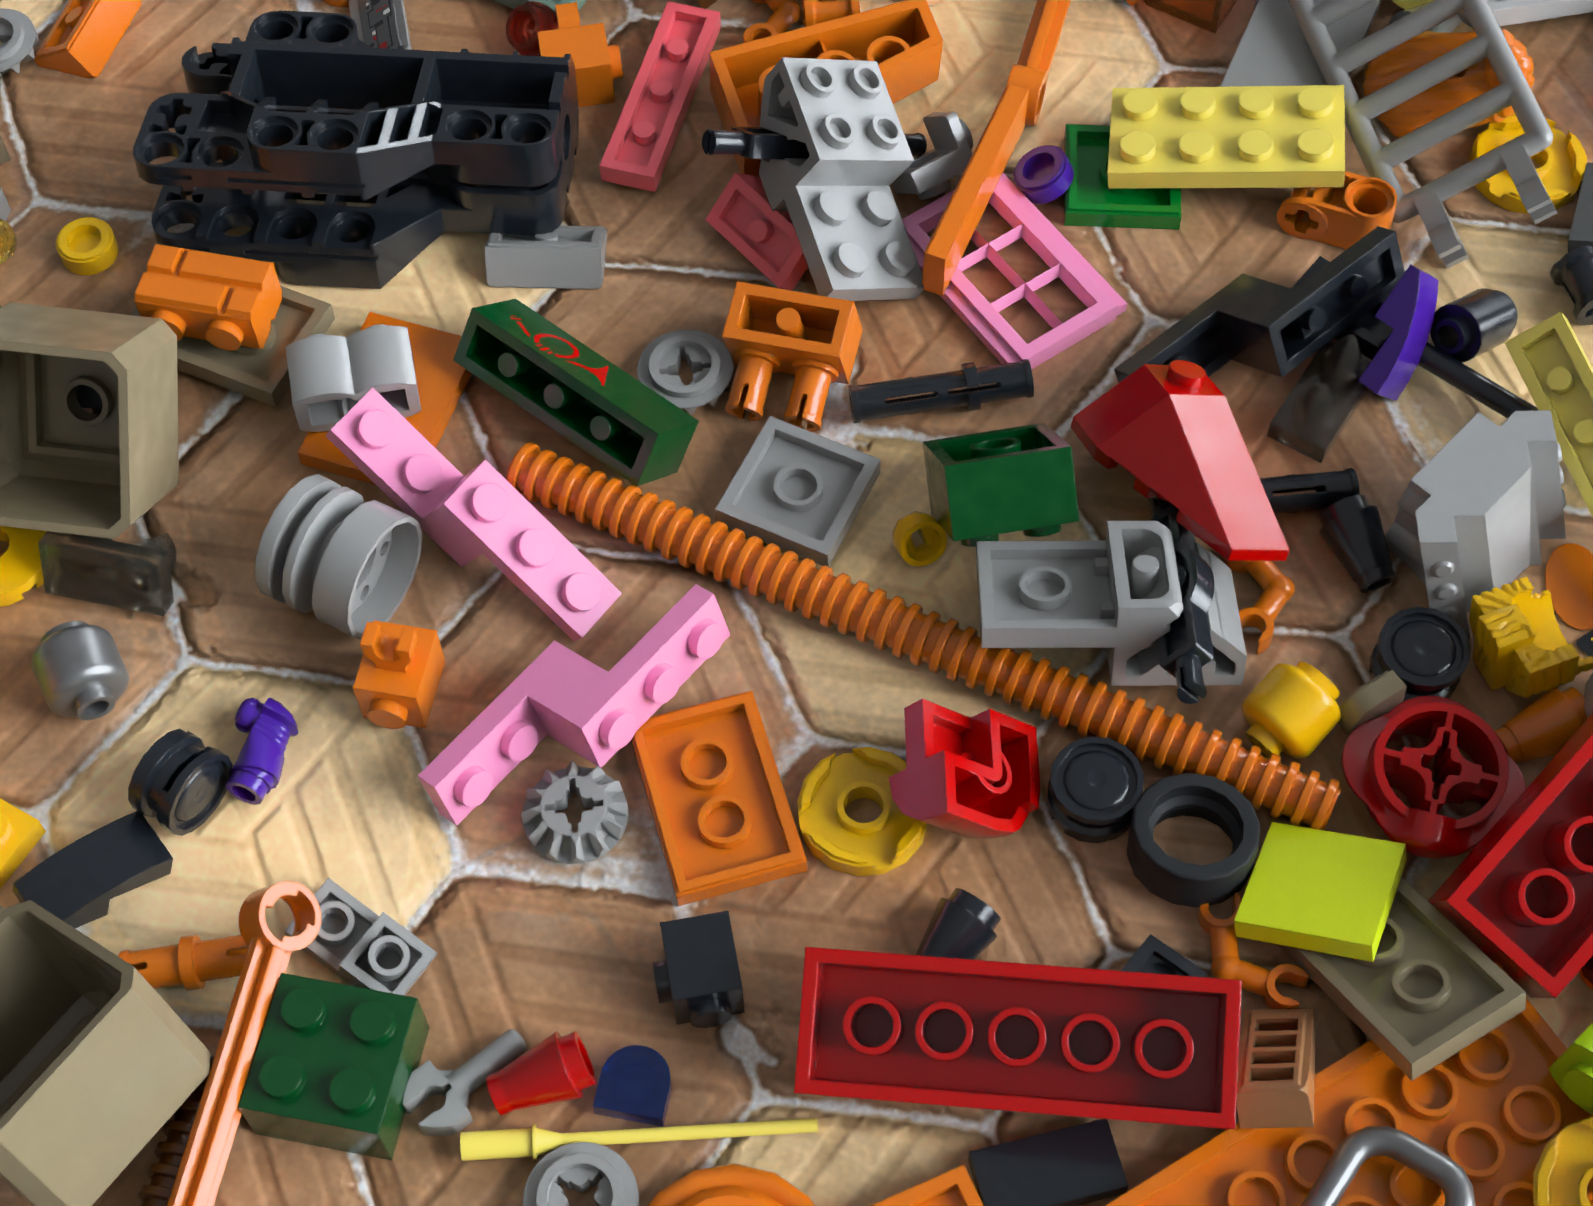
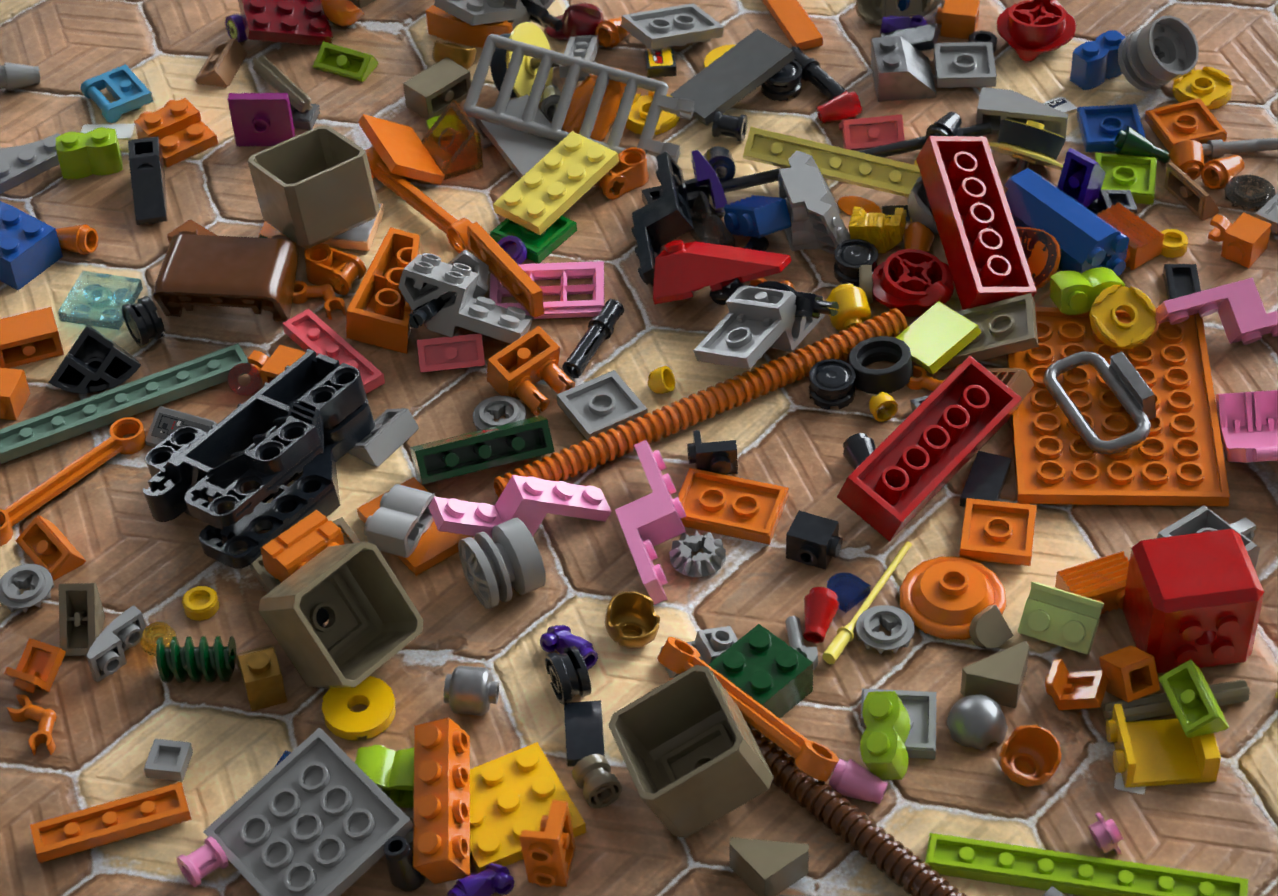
camera: 55 degrees left, 15 degrees down
clear smoke tile [38,531,177,617] -> none
orange brick [353,620,445,729] -> none
yellow tile [797,747,928,877] -> none
red brick [888,698,1040,839] -> none
dark green brick [923,423,1079,547] -> none
black cone [1319,495,1396,593] -> none
none -> pearl gold hair [605,592,660,648]
none -> black bracket [687,430,738,475]
none -> blue brick [724,195,791,238]
none -> yellow hinge [869,392,898,422]

